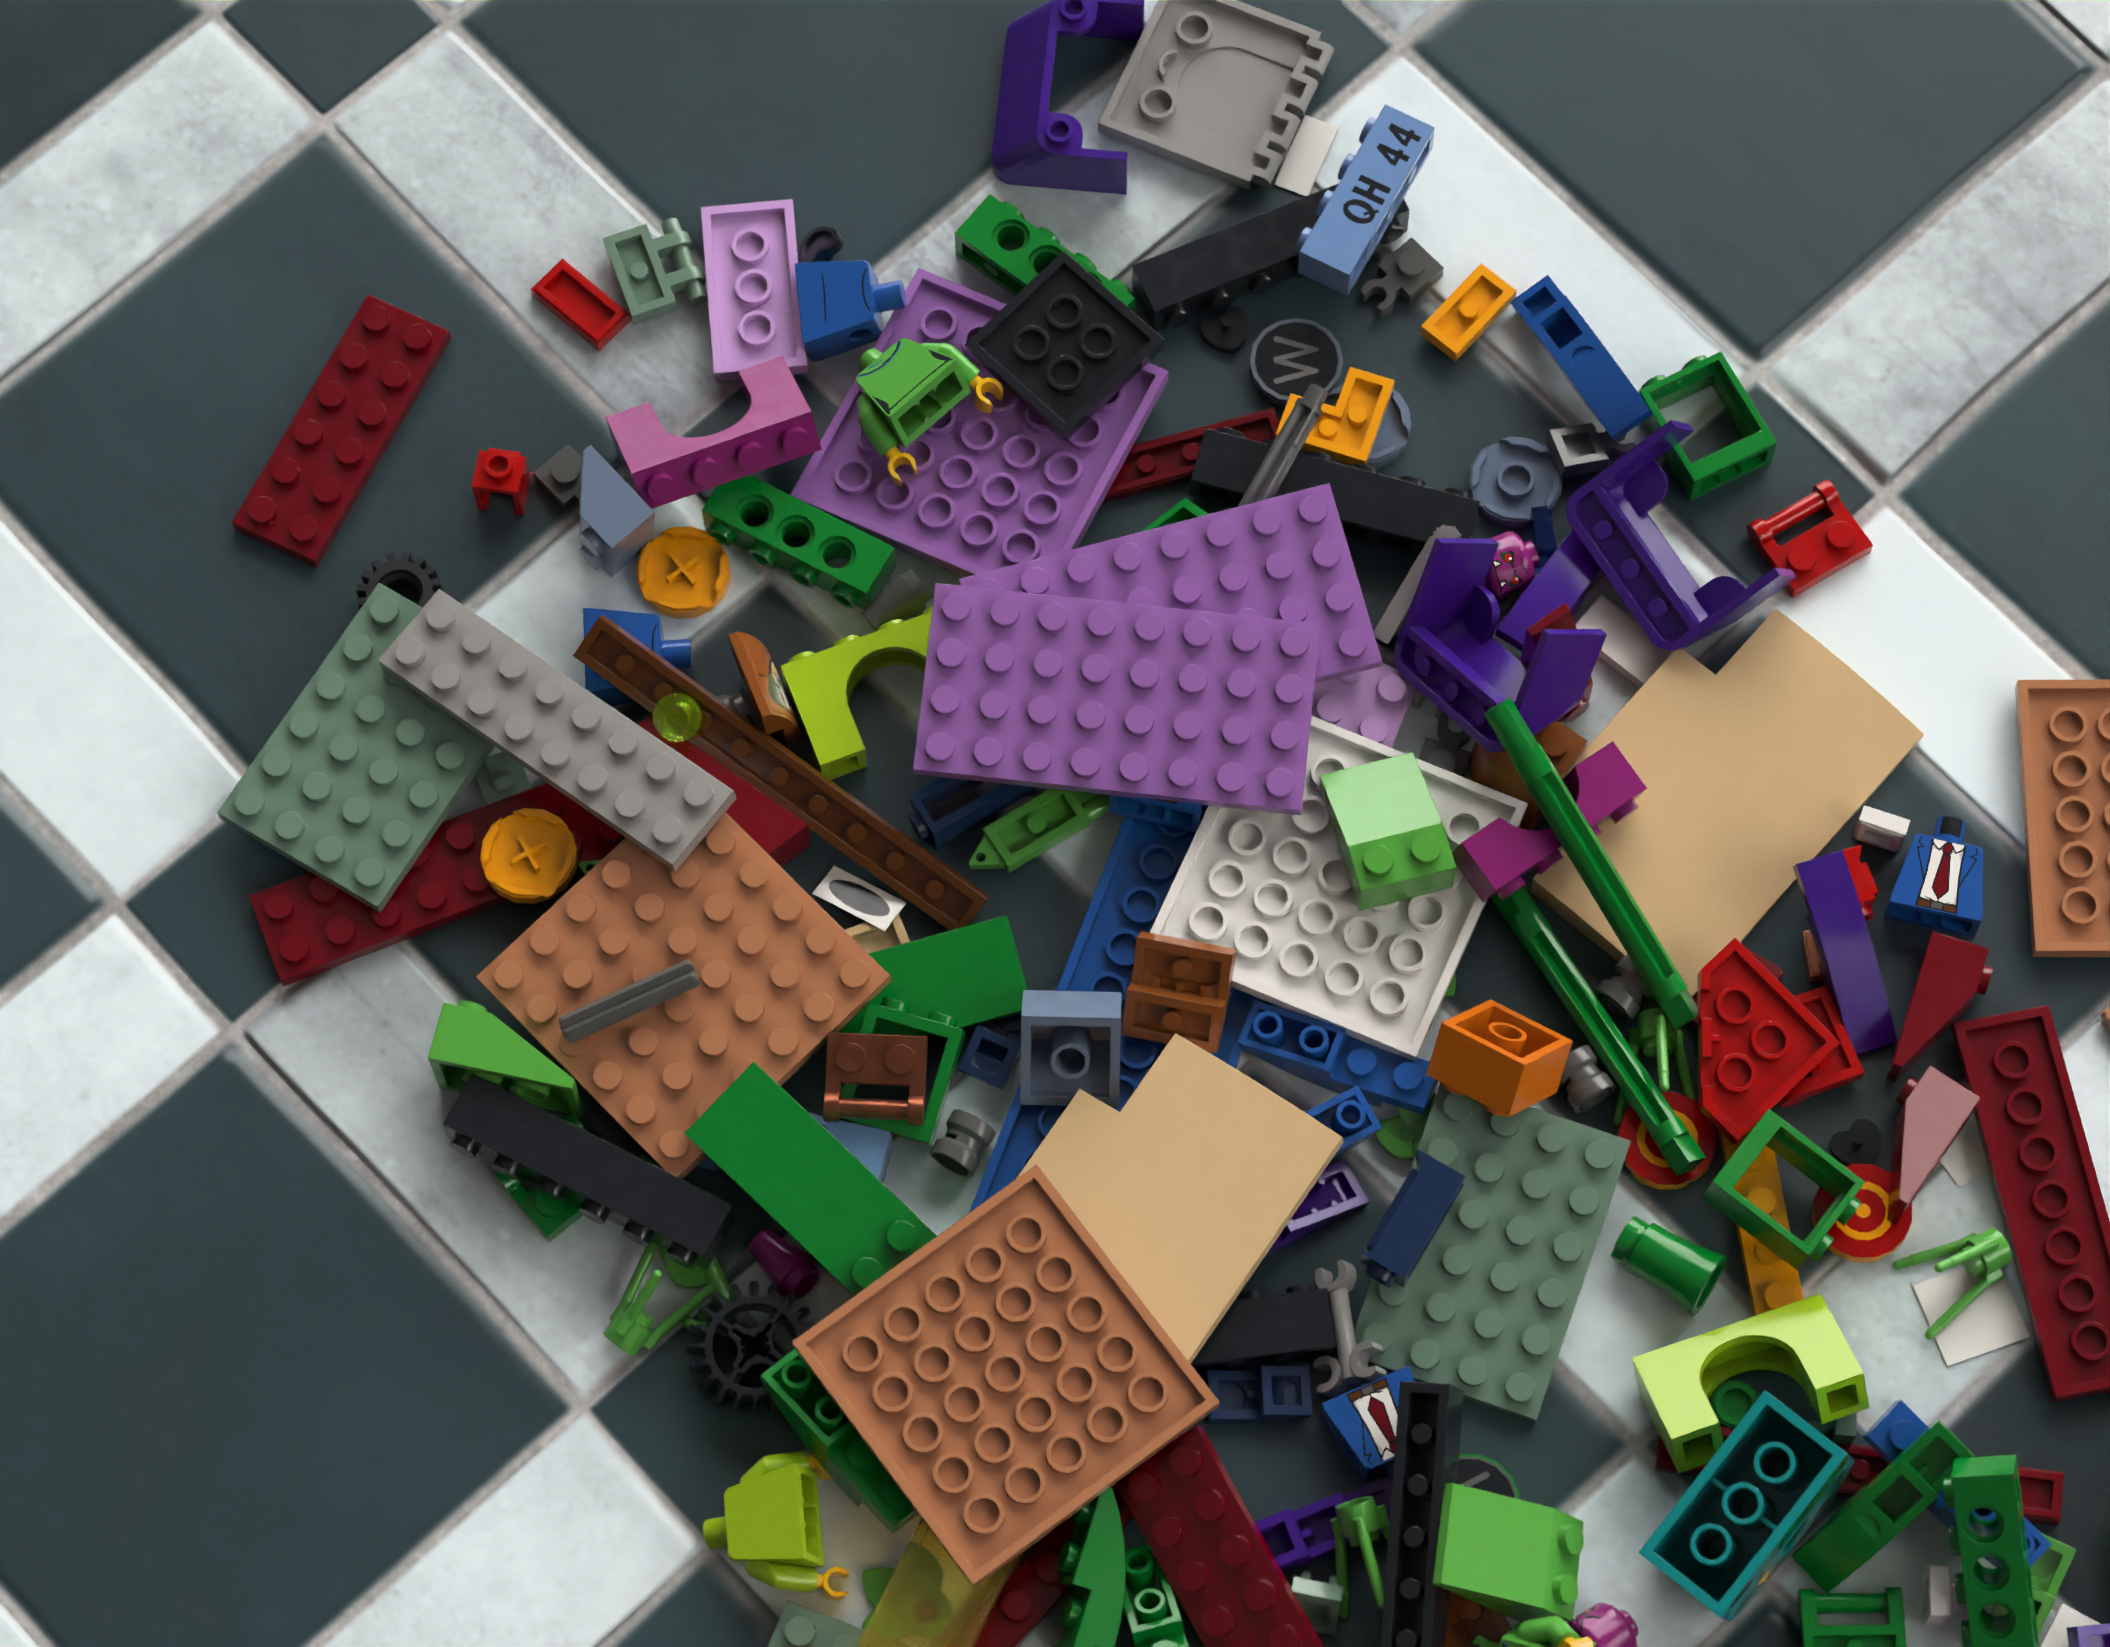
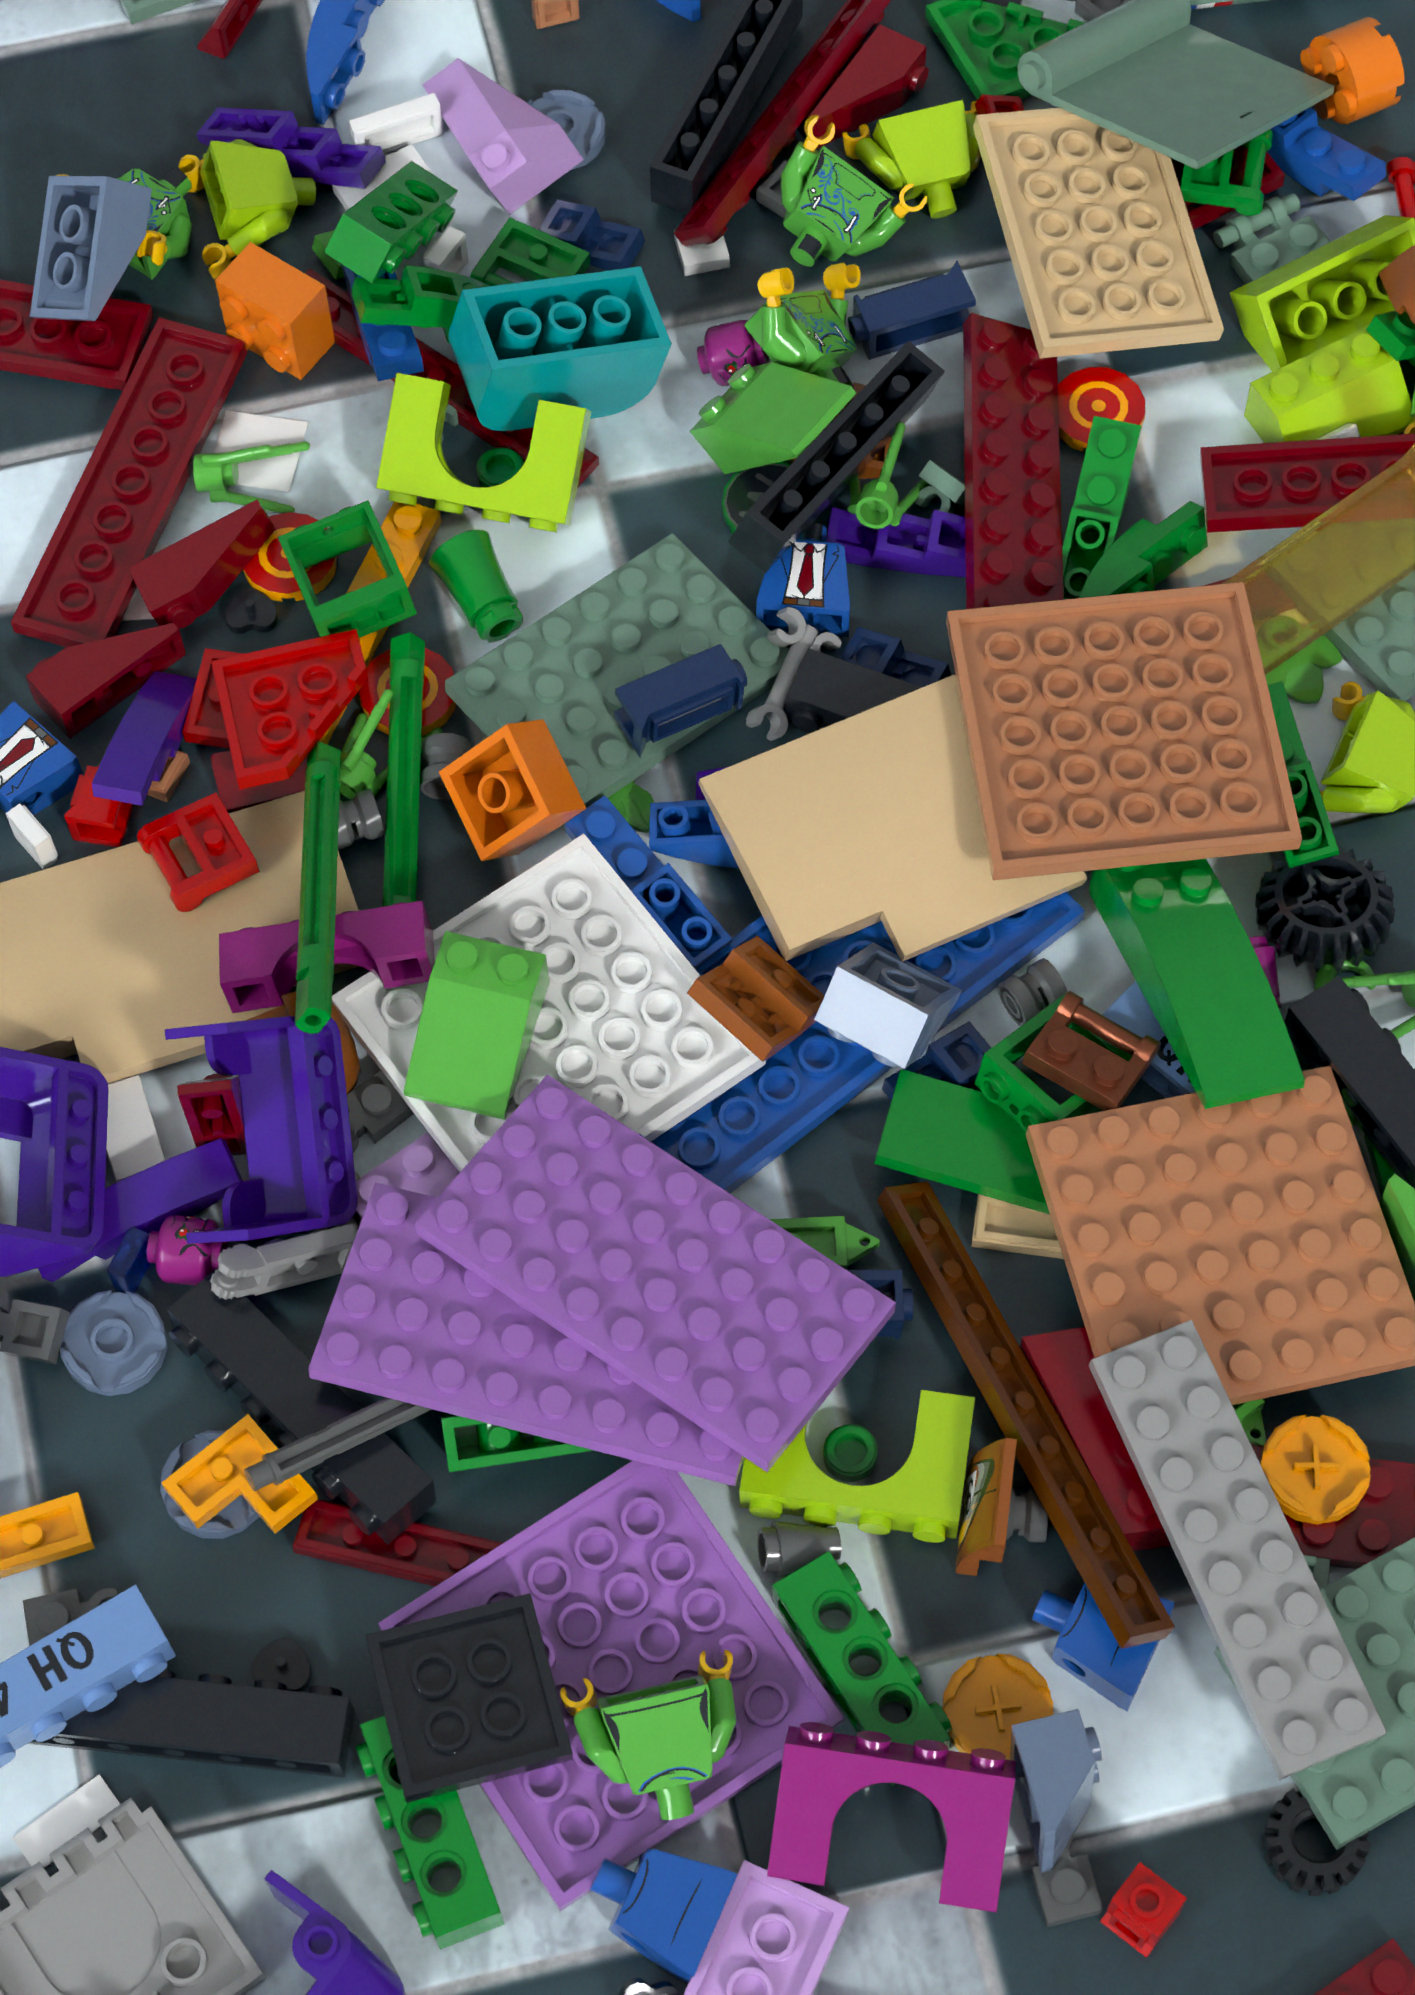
camera: 150 degrees left, 5 degrees down
dark grey axle [558,960,700,1043] -> none
clear neon green plate [653,693,702,742] -> none
sticker [812,865,906,931] -> none
black tile [1249,318,1343,407] -> none
none -> red plate [137,793,260,912]
none -> orange brick [215,242,335,380]
none -> green tile [823,1424,878,1482]

